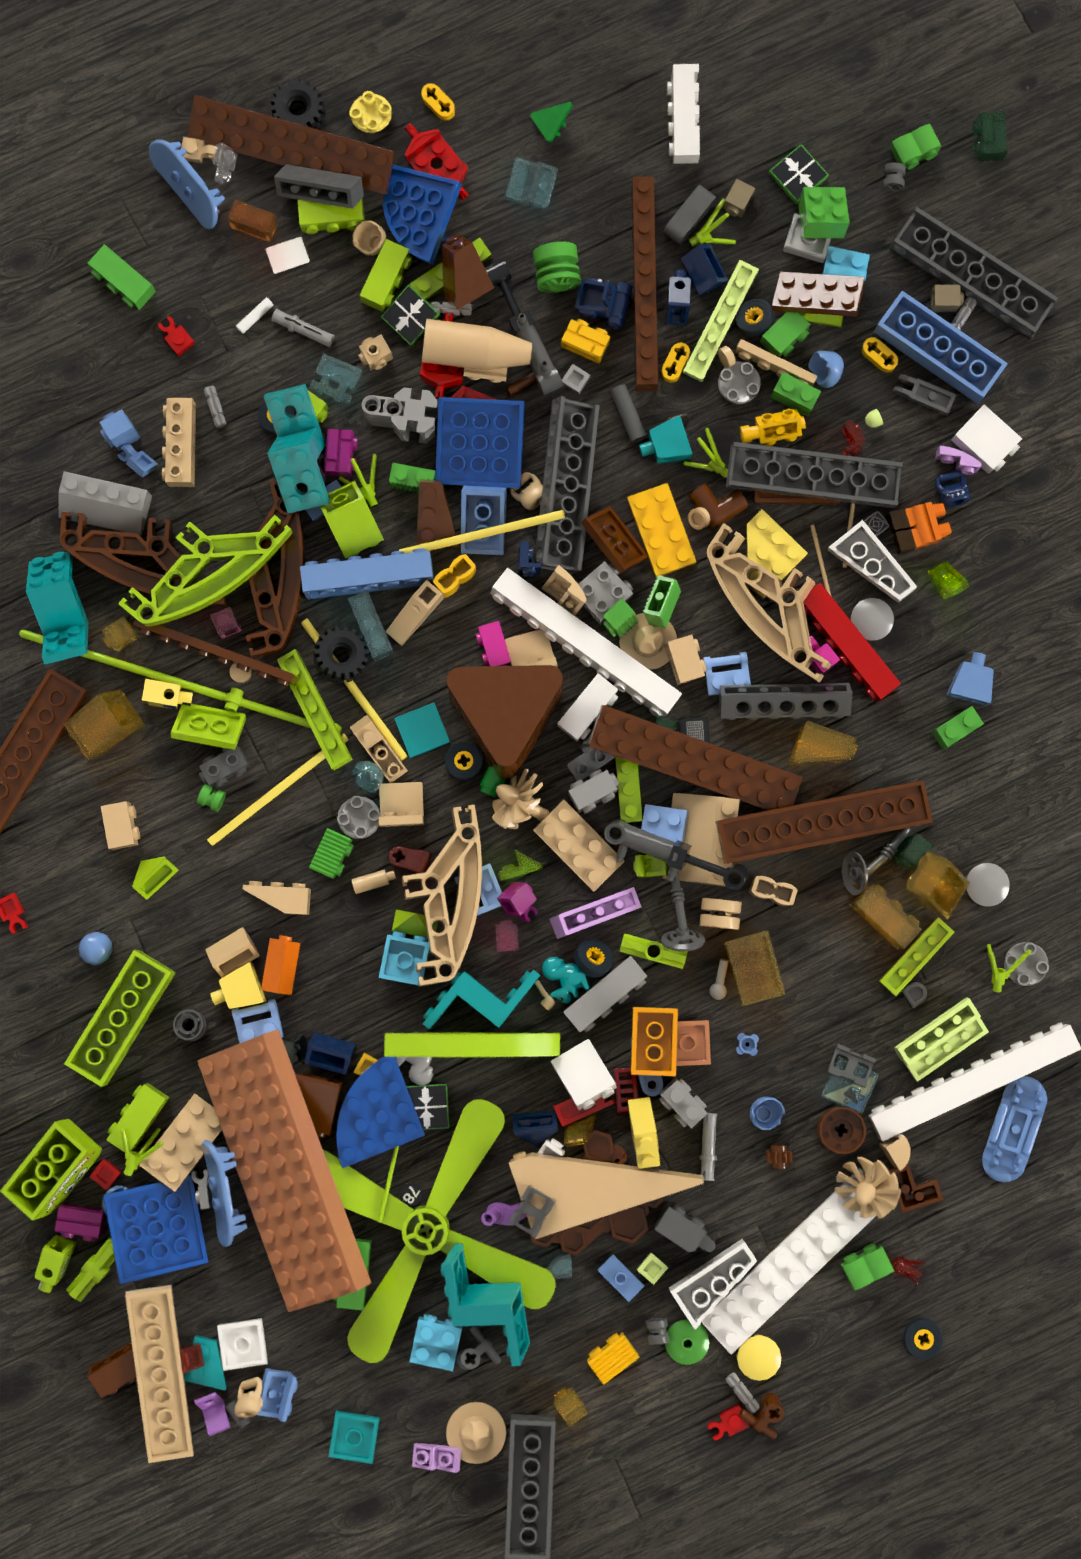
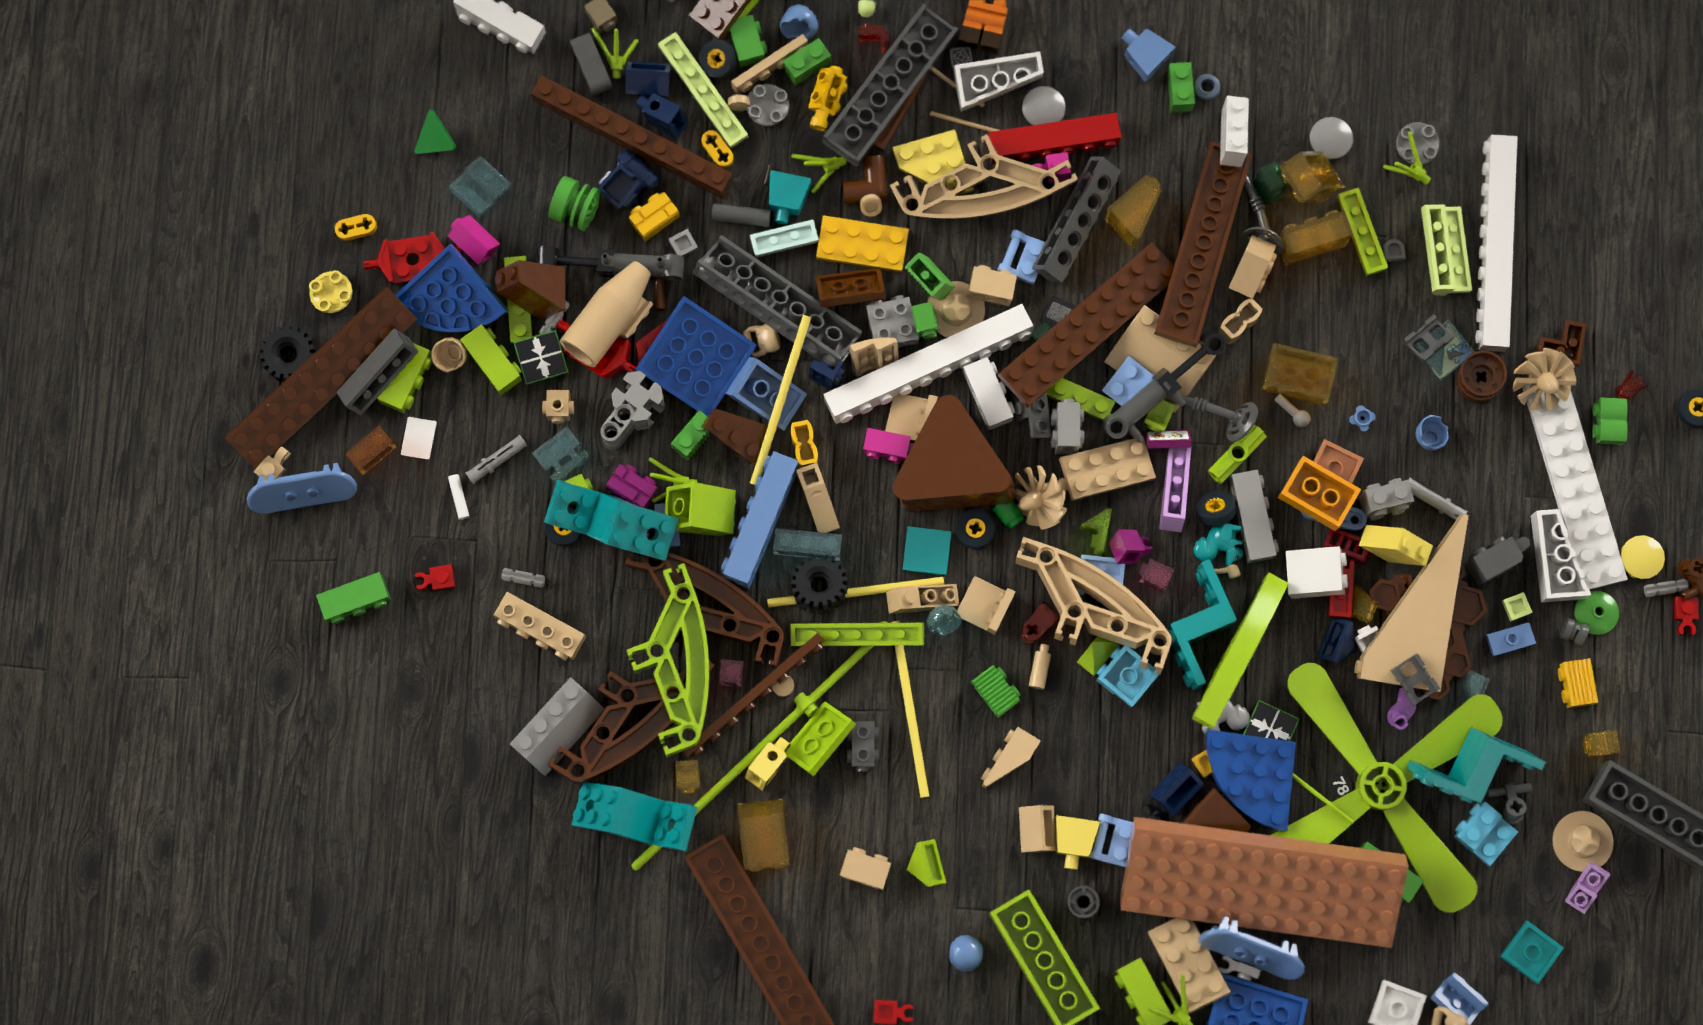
camera: 65 degrees left, 5 degrees down
medium blue brick [99,409,141,451] -> none
medium blue plate [118,443,158,477] -> none
bright green wheel [197,784,226,812] -> none
clear plate [213,143,238,184] -> none
orange brick [261,935,300,995] -> none
light grey dish [337,796,380,839] -> none
tan wheel [699,898,742,930] -> none
reddish brown gear [766,1145,793,1169] -> none
tan brick [879,1134,911,1171] -> none
clear neon green slope [928,561,969,600] -> none
medium blue piece [982,1076,1047,1182] -> none
none -> dark pink brick [448,215,500,265]
none -> light aqua plate [750,220,819,258]
none -> tile [1145,430,1191,449]
none -> sand blue piece [1194,74,1220,100]
none -> white brick [1220,96,1249,167]
none -> tan brick [1229,235,1277,299]

